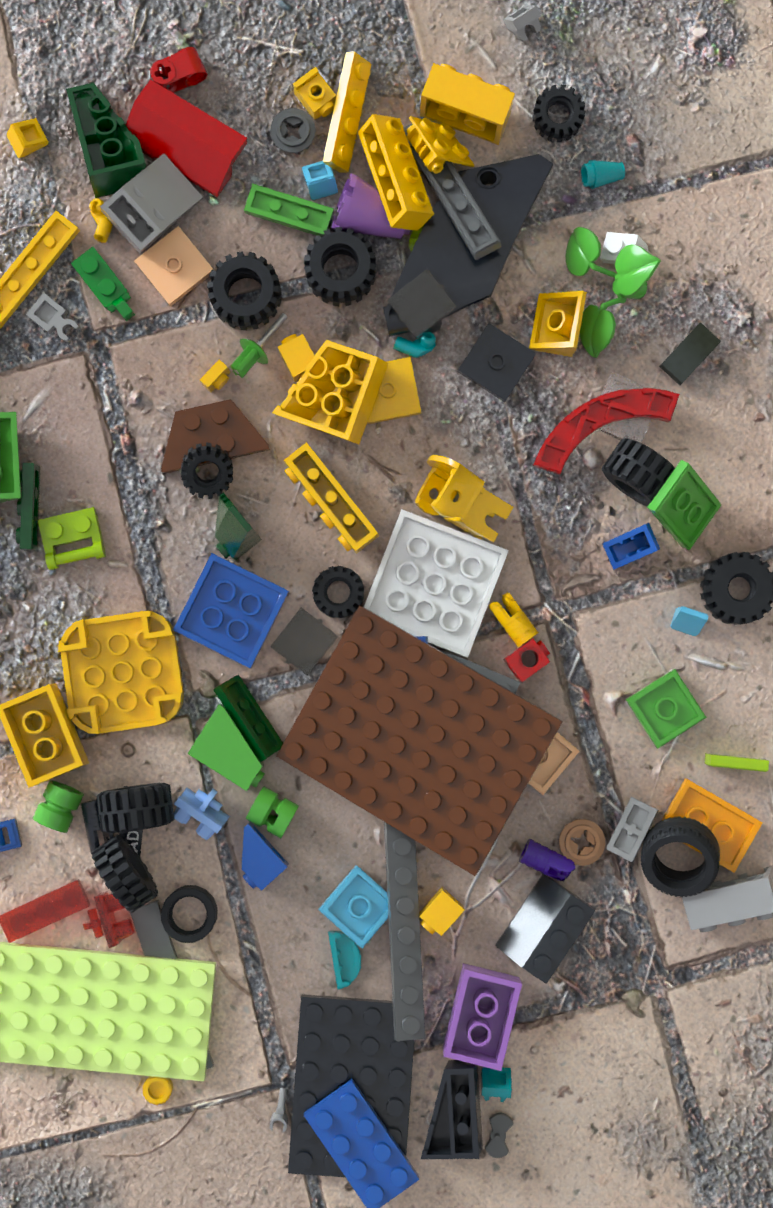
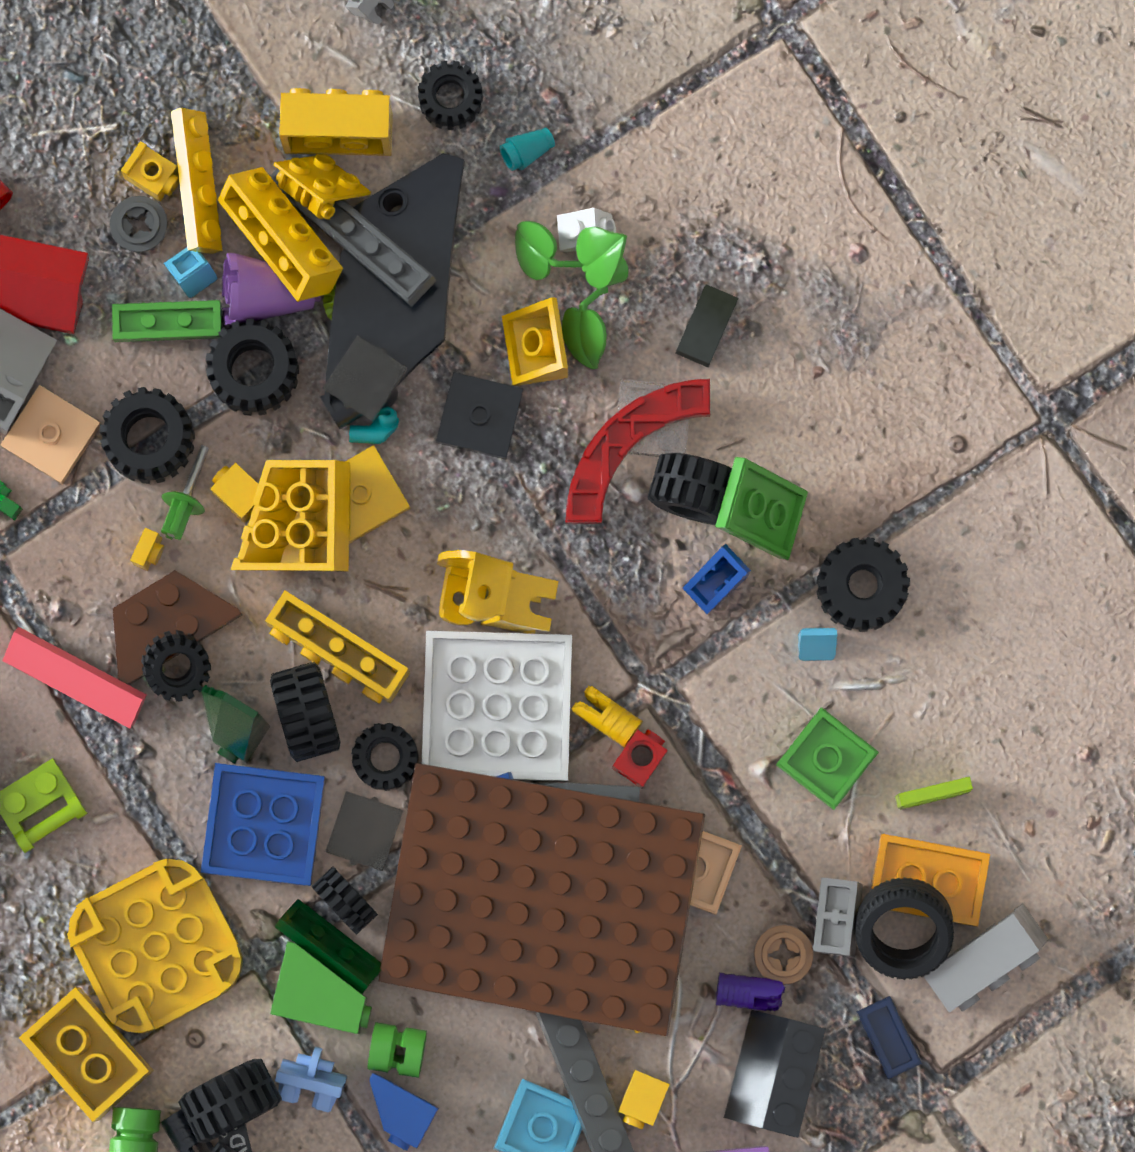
camera: 20 degrees left, 5 degrees down
none -> coral tile [2,627,147,729]
none -> black tyre [270,662,341,762]
none -> black tyre [311,866,378,935]
none -> dark blue tile [856,996,922,1079]

